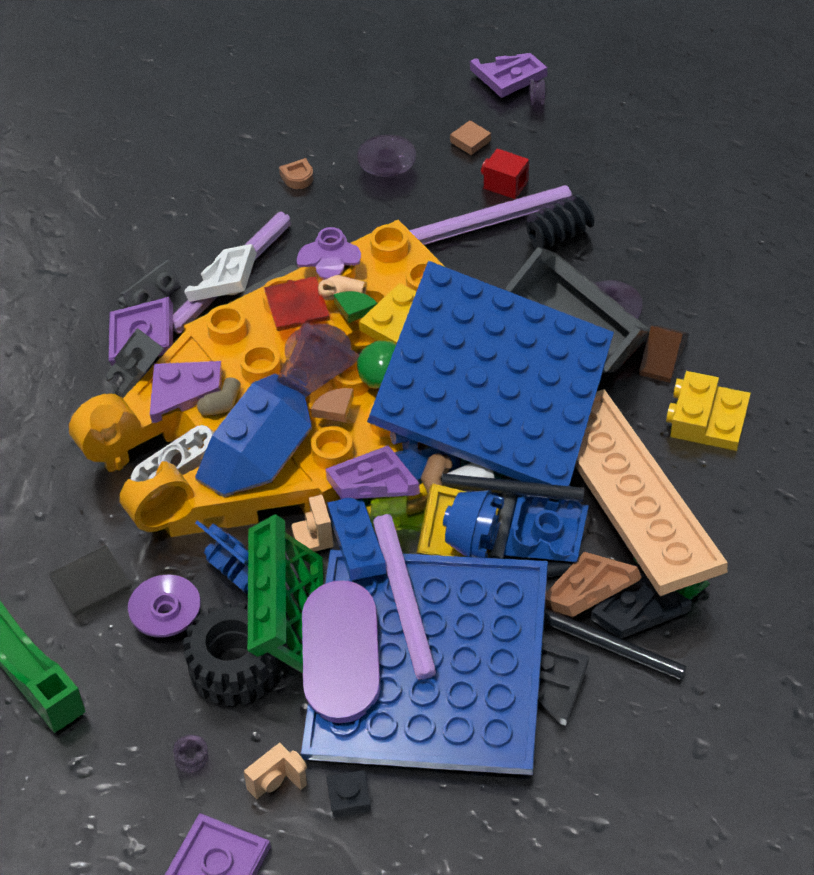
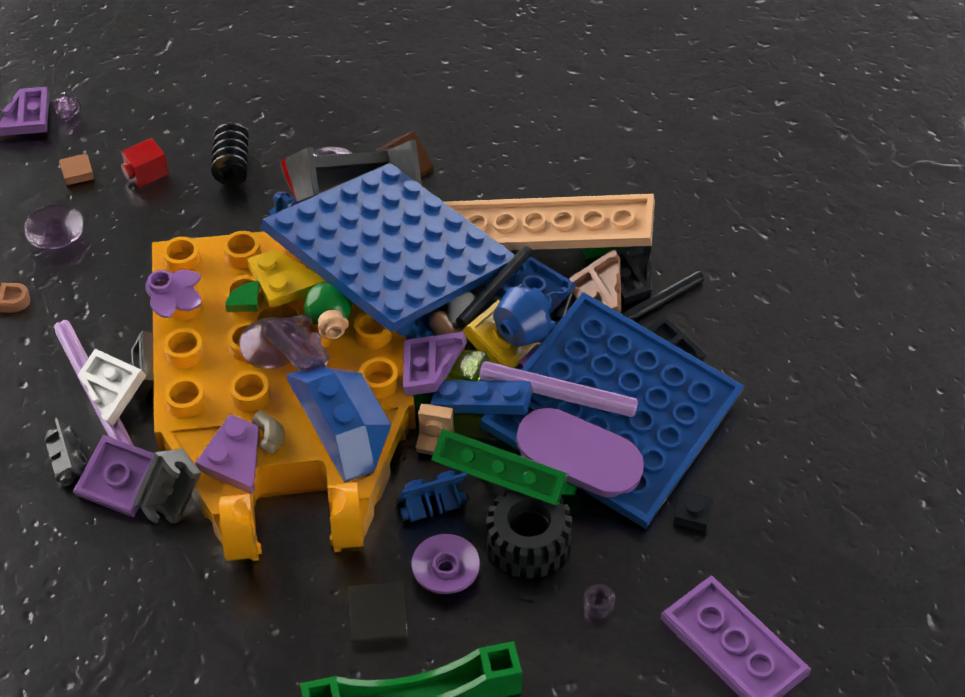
camera: 65 degrees left, 0 degrees up
white beam [131,425,214,482] -> none
light nougat bracket [244,743,307,799] -> none
clear red piece [264,276,330,332] -> none
nougat tile [311,388,354,422] -> none
light nougat arm [318,275,367,300] -> none
lavender axle [409,185,572,245] -> none
yellow plate [666,371,751,451] -> none
none -> light nougat plate [318,310,349,339]

